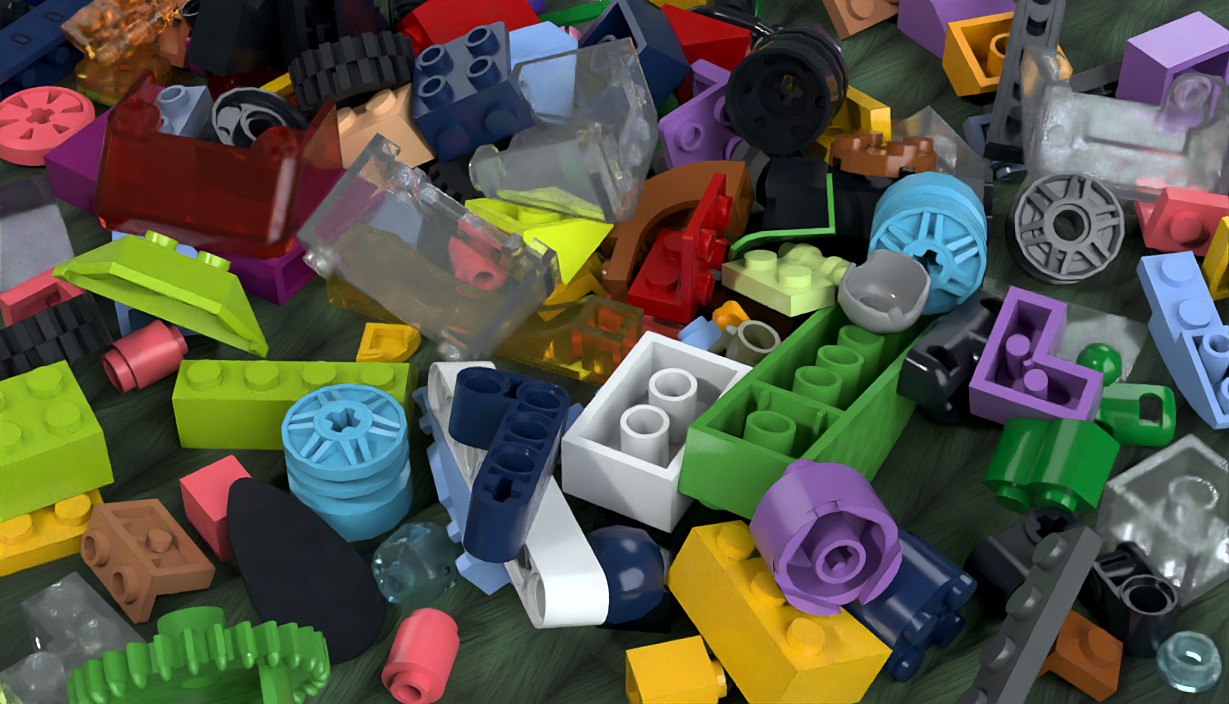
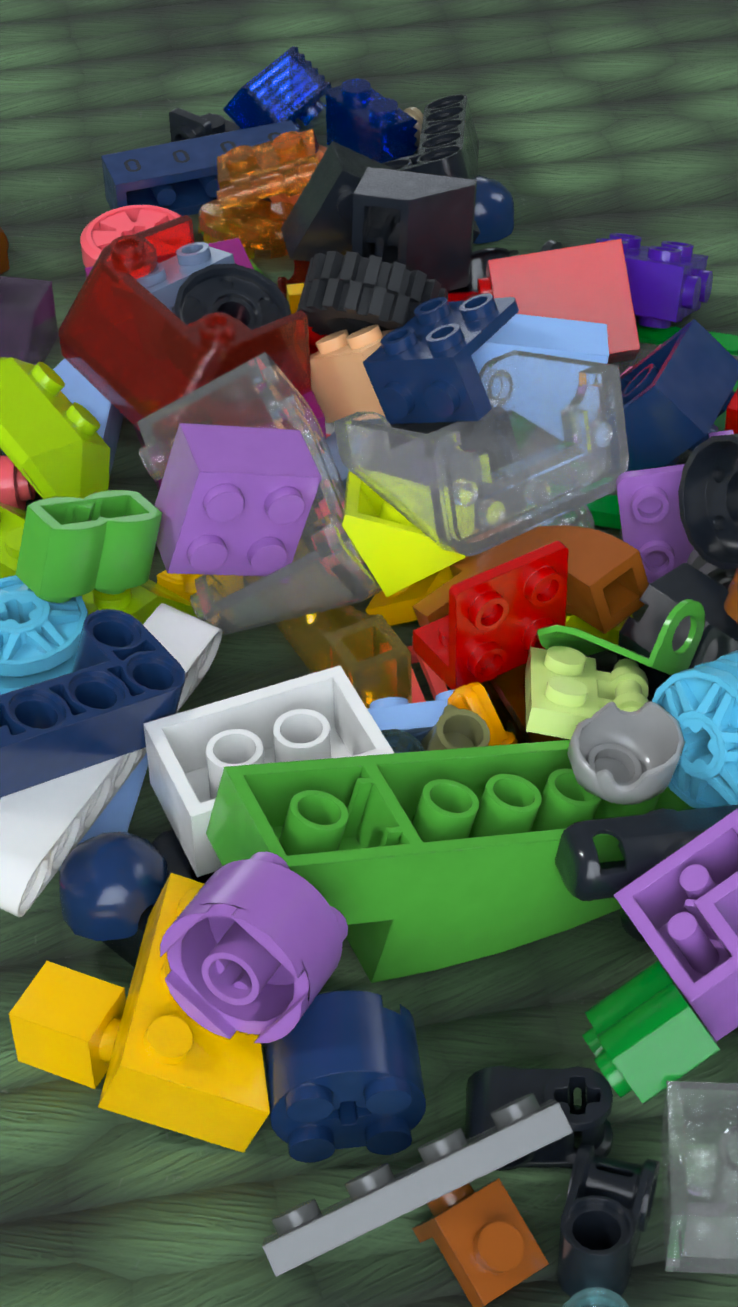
camera: 40 degrees right, 0 degrees up
none -> bright green brick [15,490,162,603]
none -> medium lavender brick [155,423,322,577]

